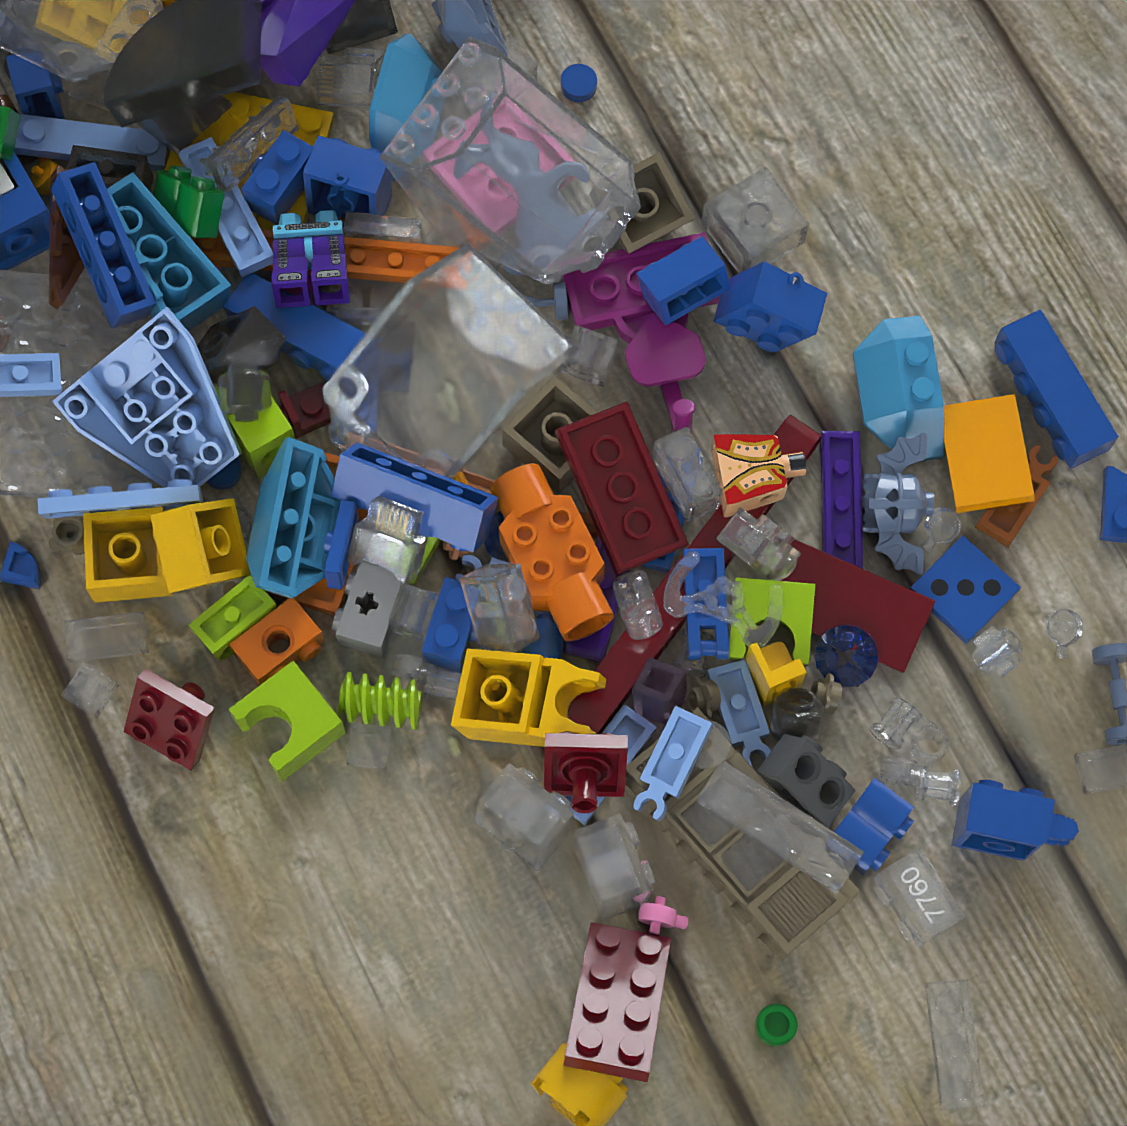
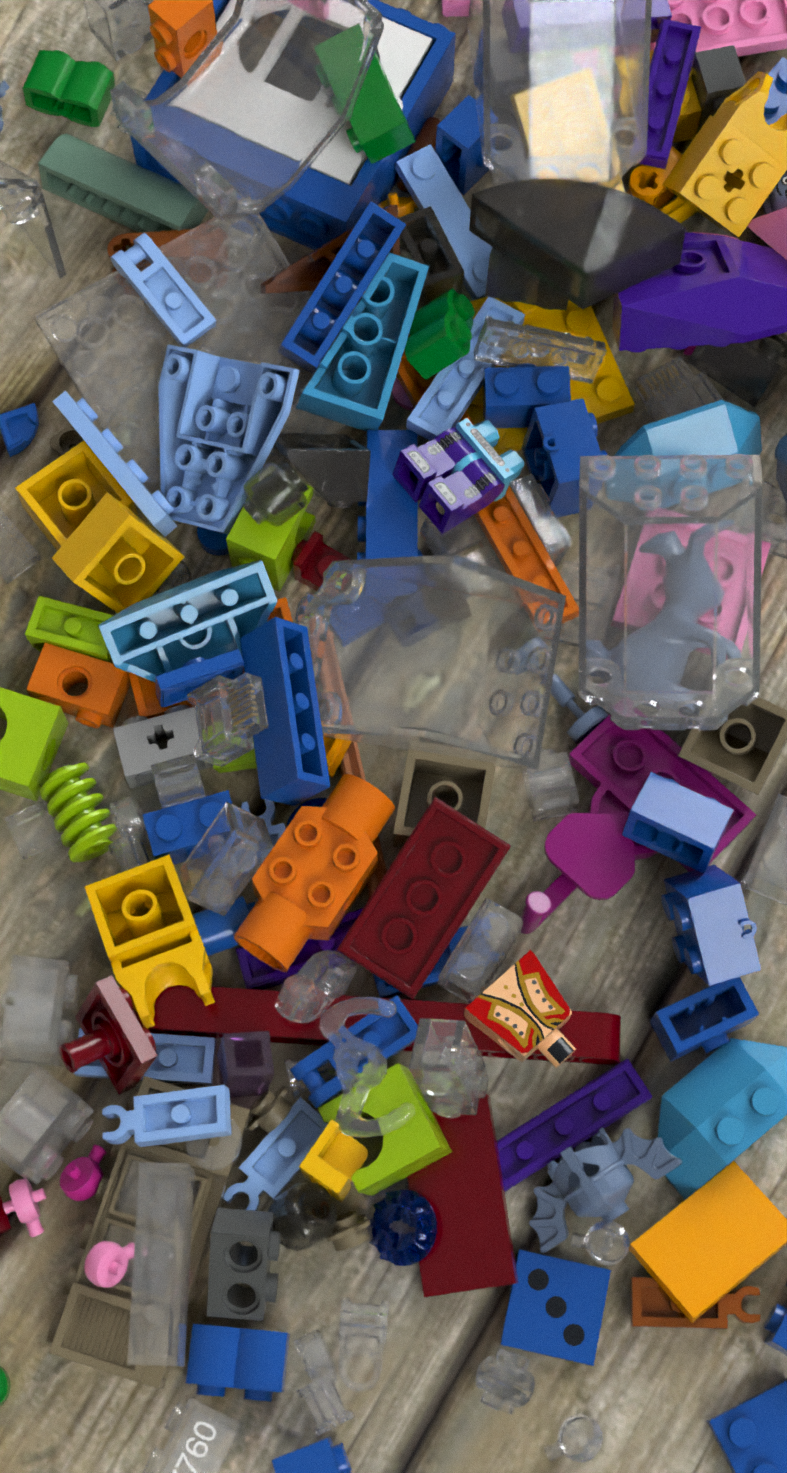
camera: 60 degrees right, 0 degrees up
none -> dark pink piece [60,1145,106,1201]
none -> bright pink piece [84,1241,139,1288]
none -> blue brick [650,977,759,1062]

